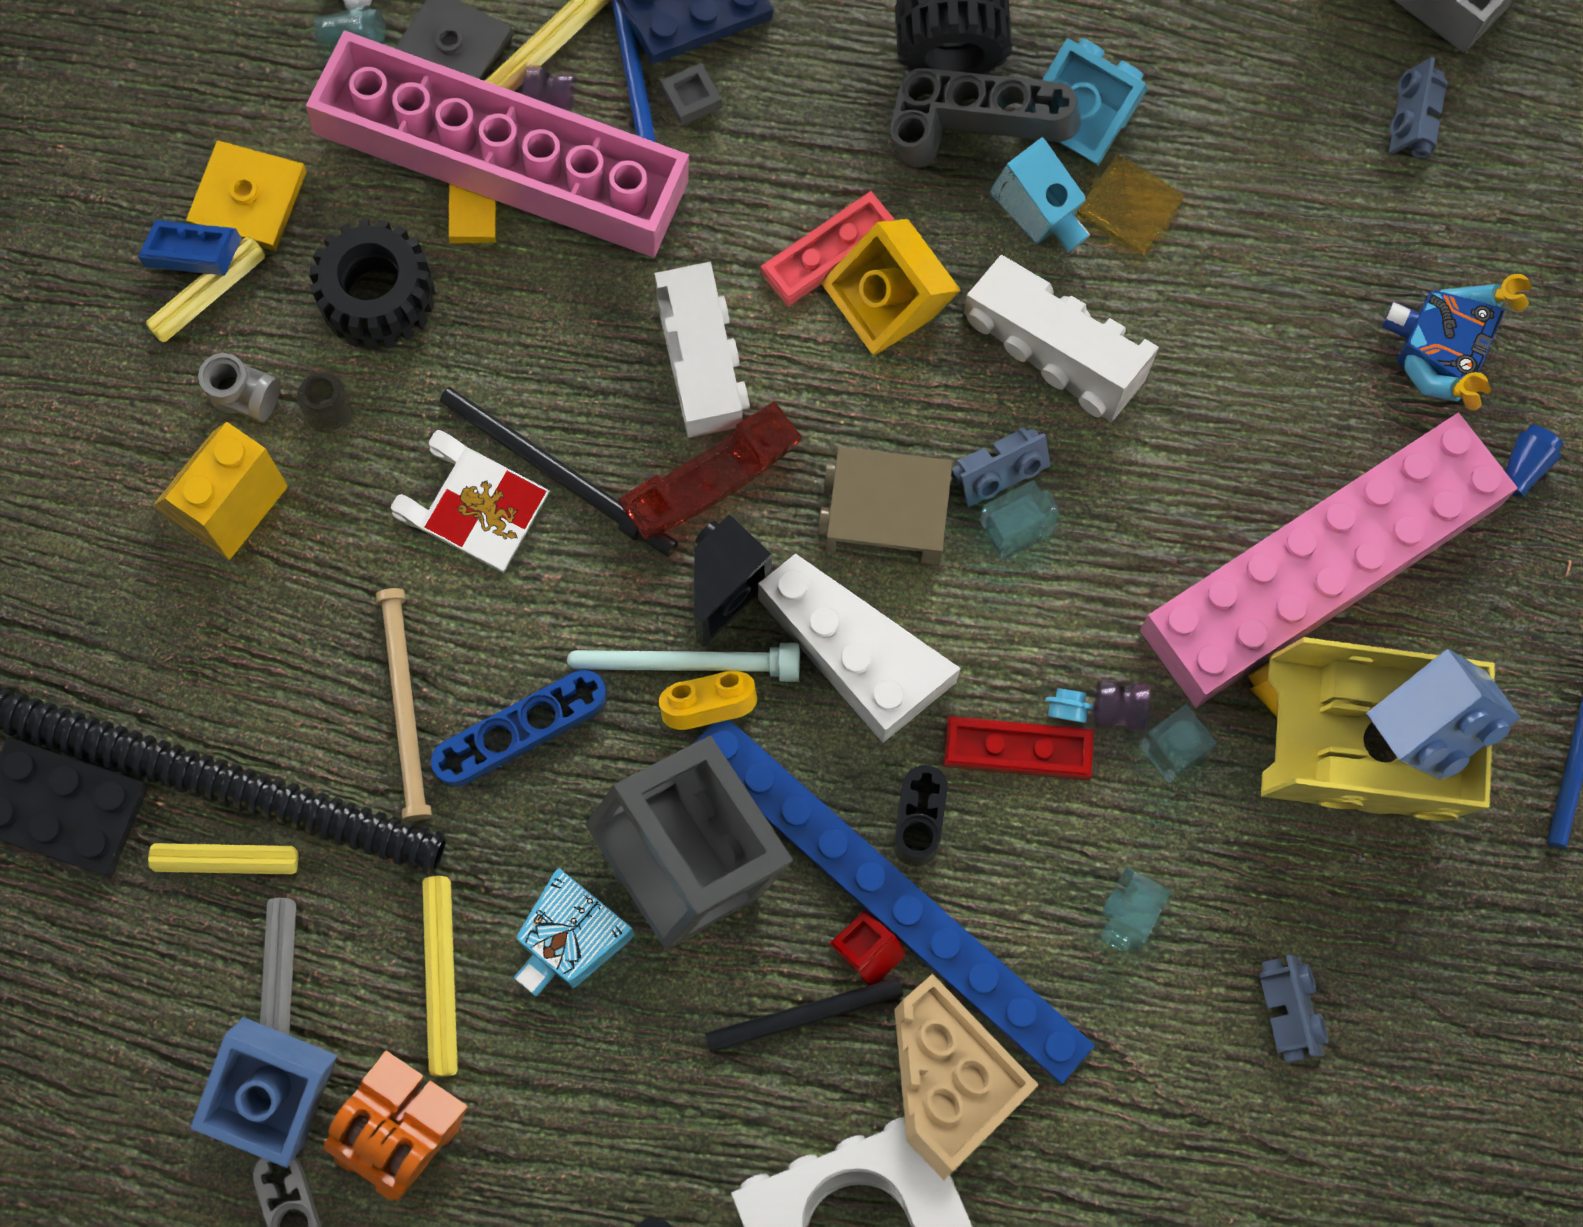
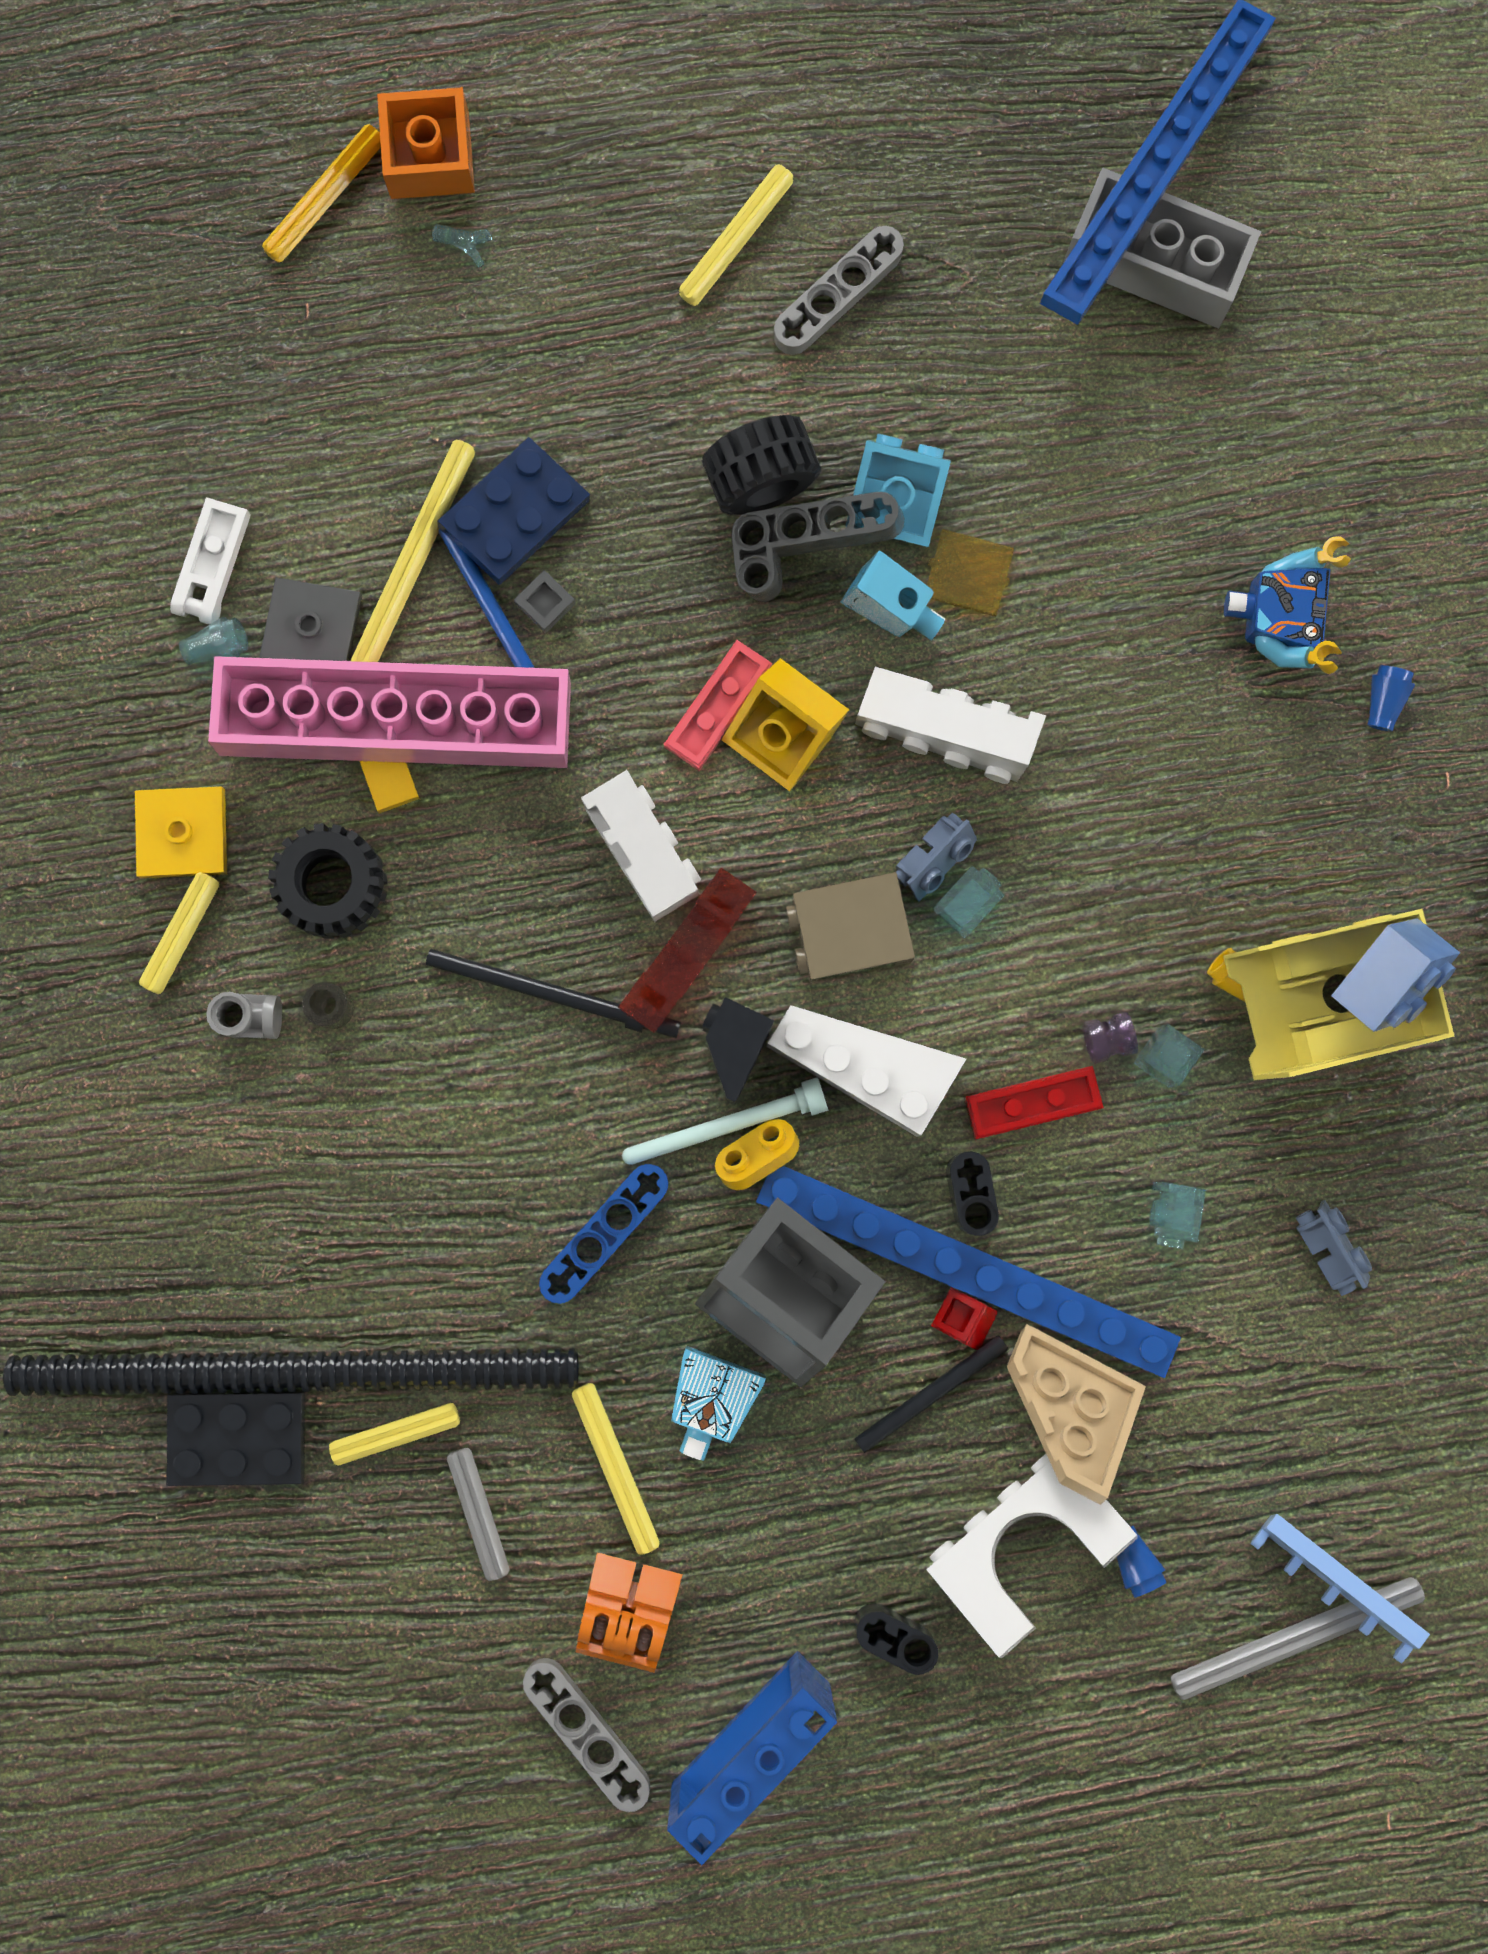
camera: 20 degrees left, 10 degrees up
blue plate [138,220,242,276] -> none
yellow slope [153,422,288,561] -> none
medium blue brick [190,1017,338,1168] -> none
tan bar [376,588,432,822] -> none
flag [391,430,550,574] -> none
clear purple wheel [522,65,576,112] -> none
medium azure plate [1045,688,1094,723] -> none
bright pink brick [1139,412,1517,708] -> none
sand blue hinge [1388,57,1448,158] -> none

